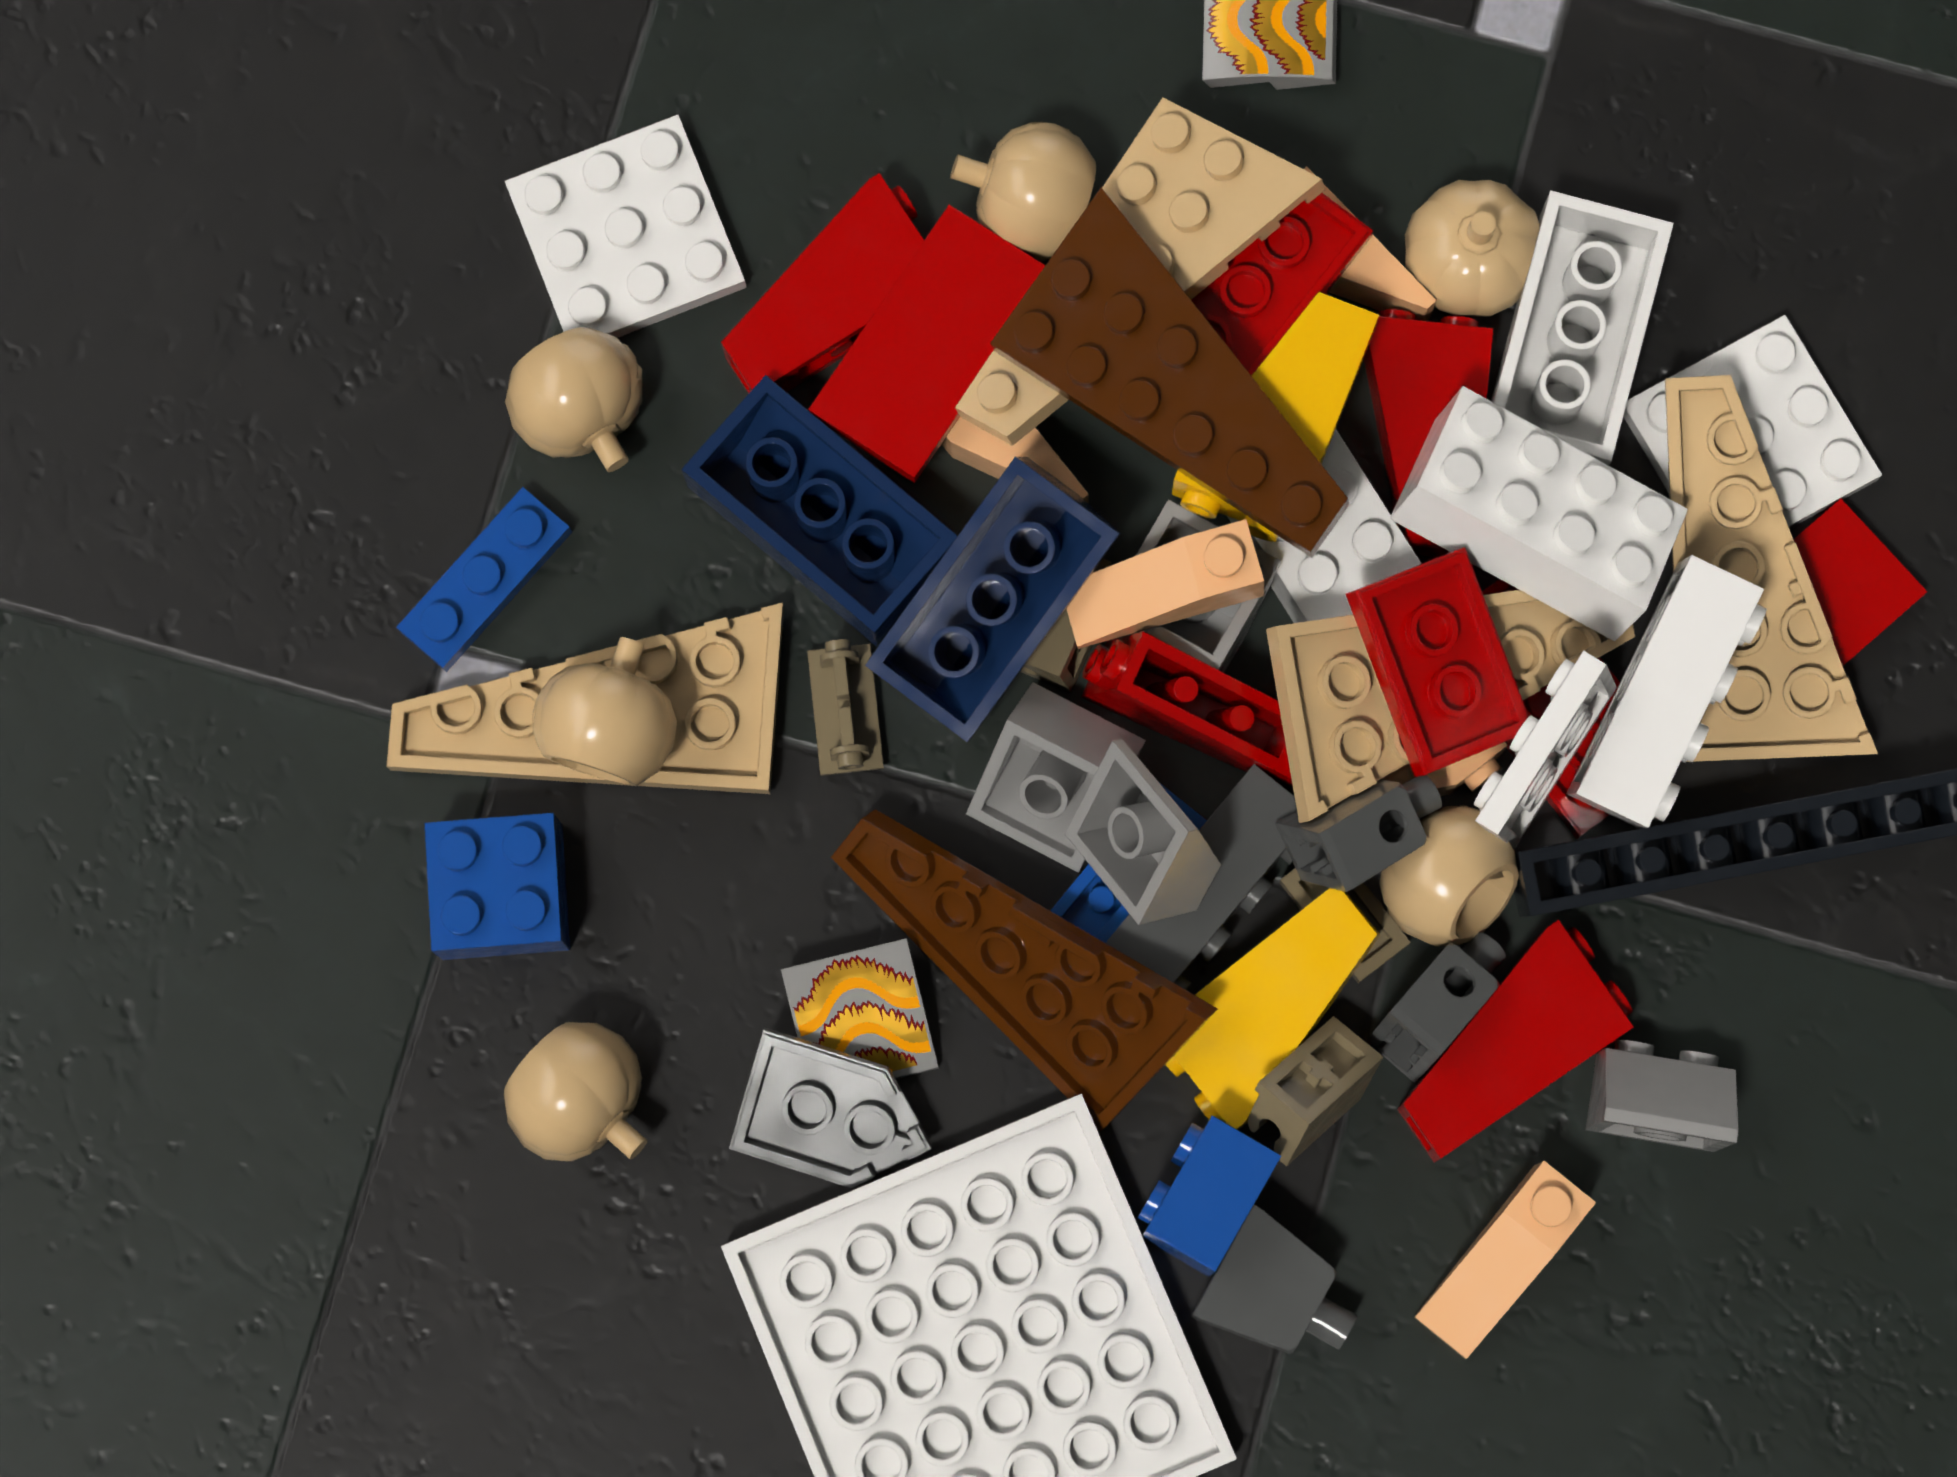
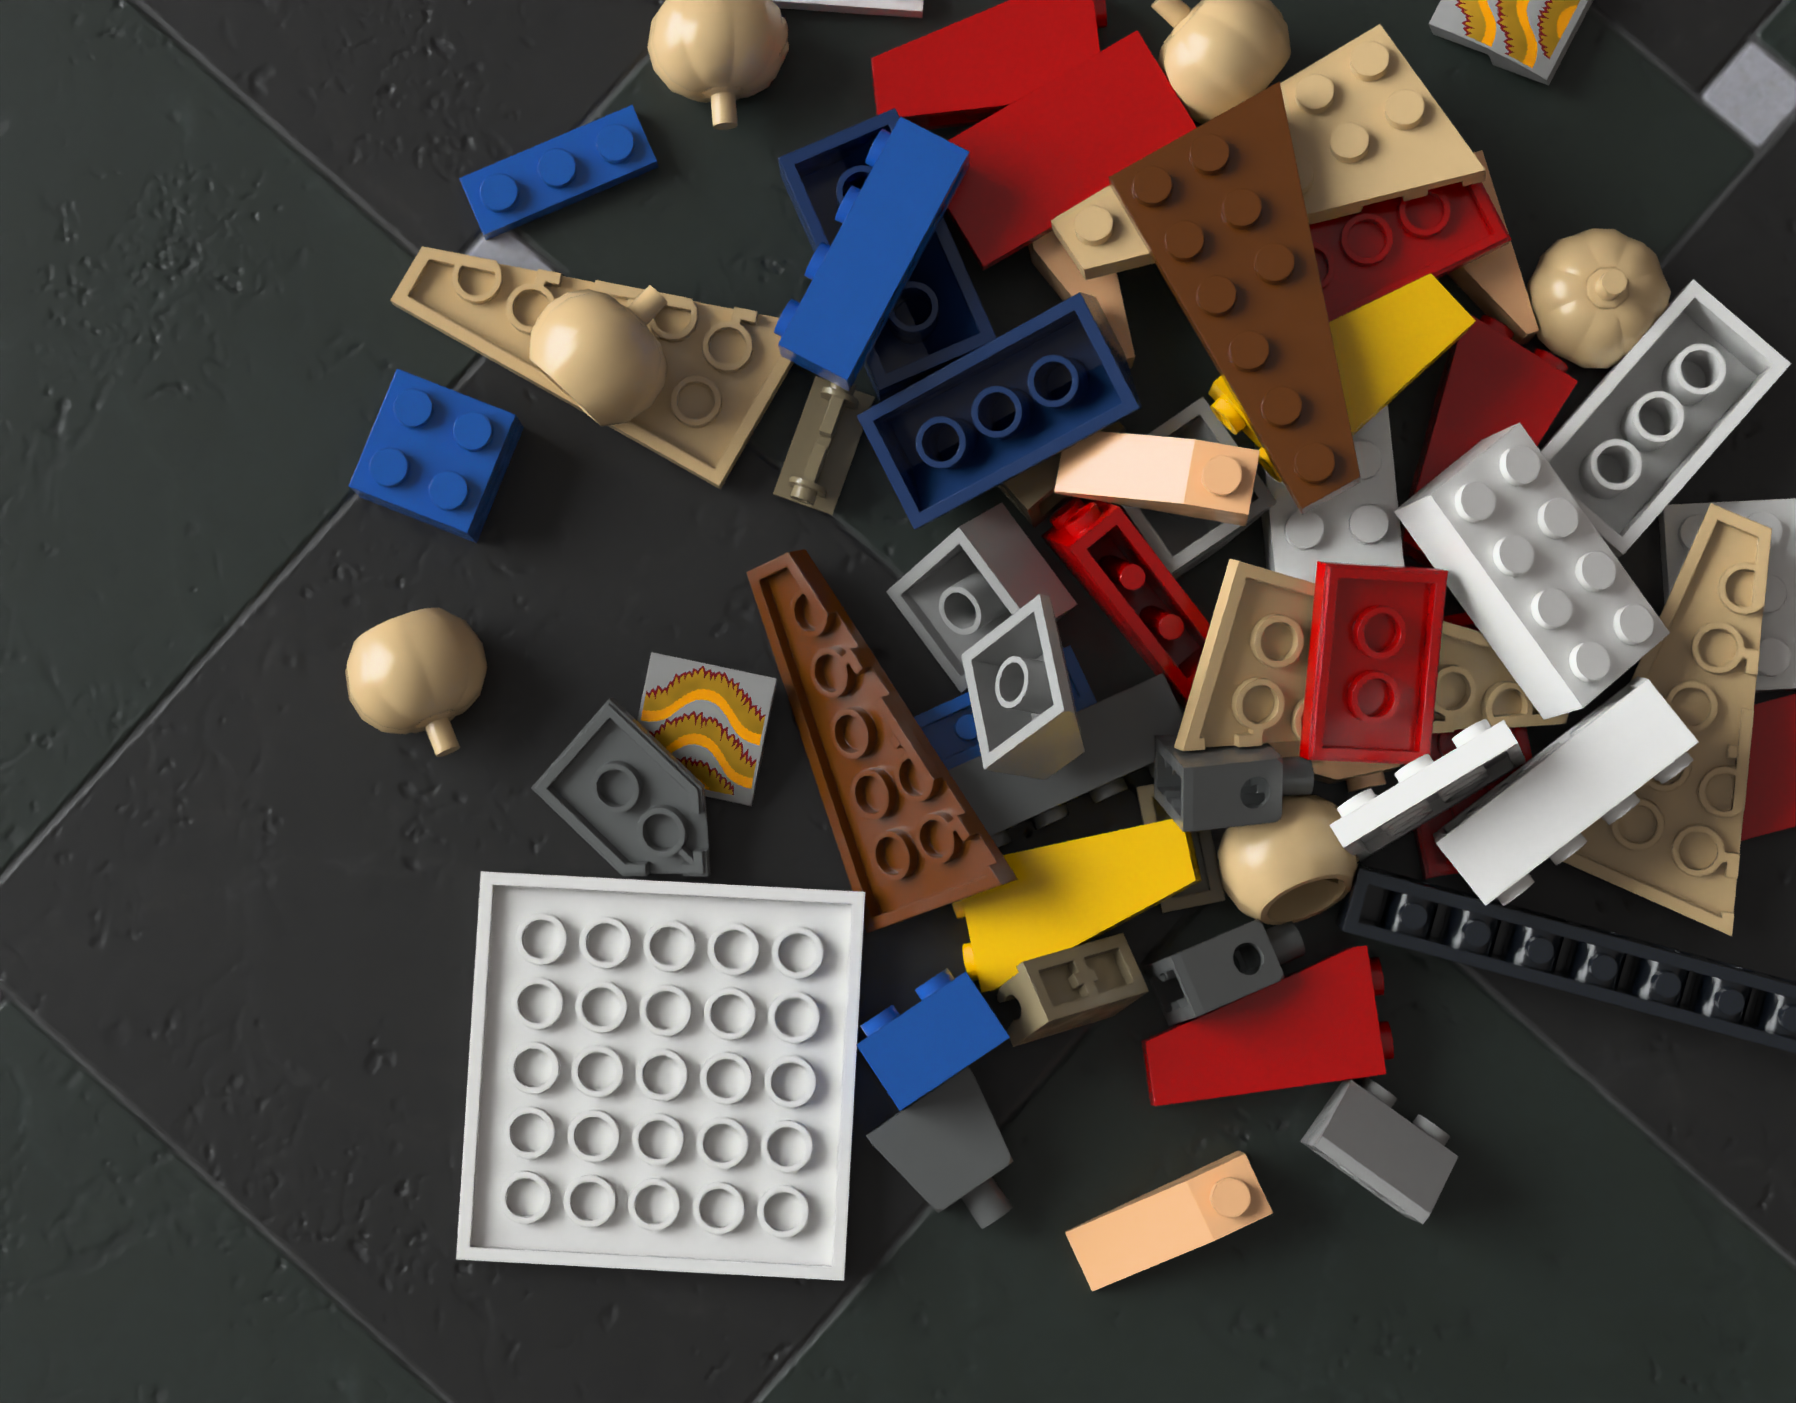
camera: 25 degrees right, 5 degrees up
none -> blue brick [774,116,969,391]

